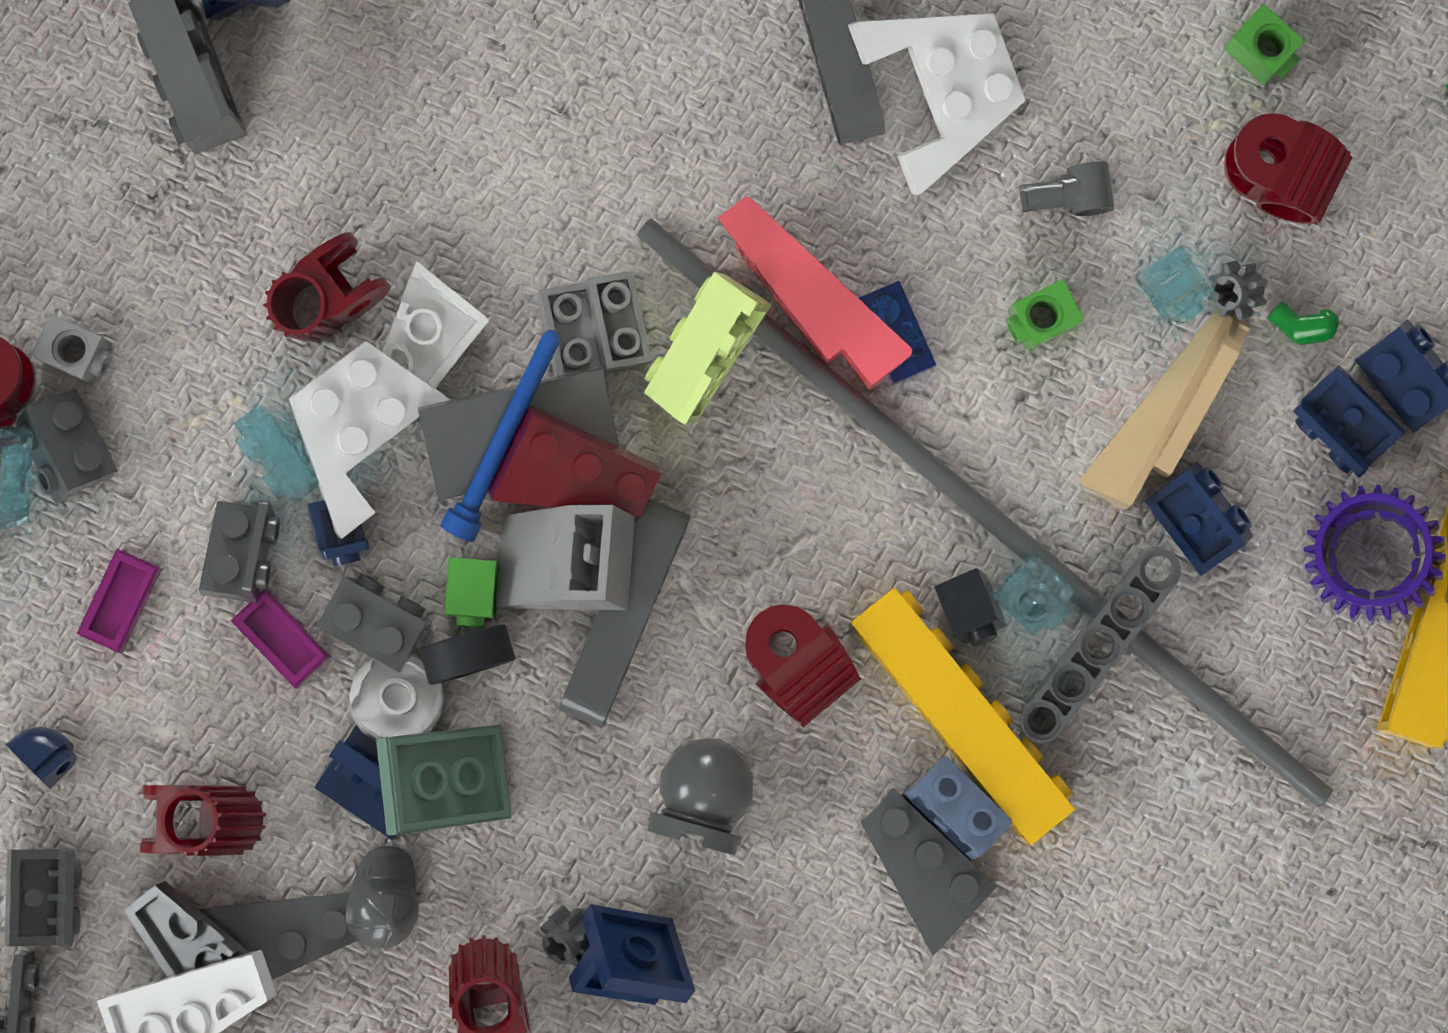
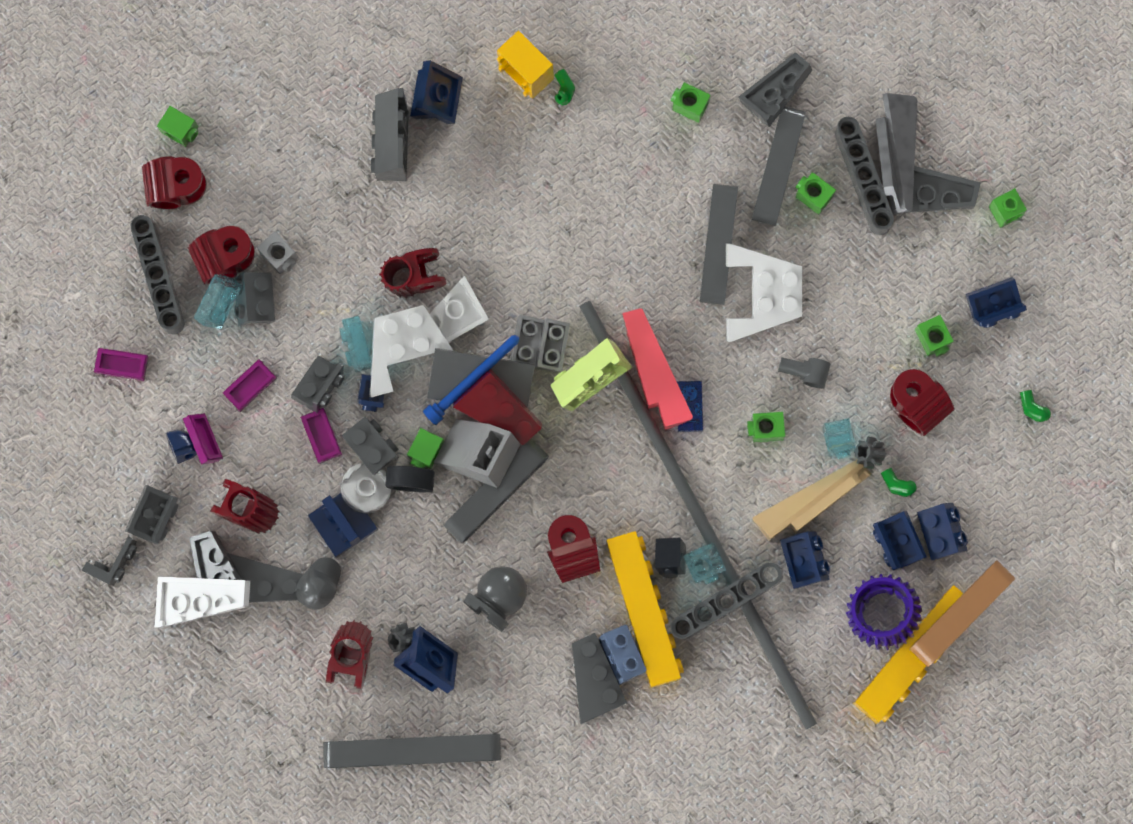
camera: 30 degrees right, 5 degrees down
sand green tile [376,724,511,835] -> none
none -> magenta tile [183,413,223,465]

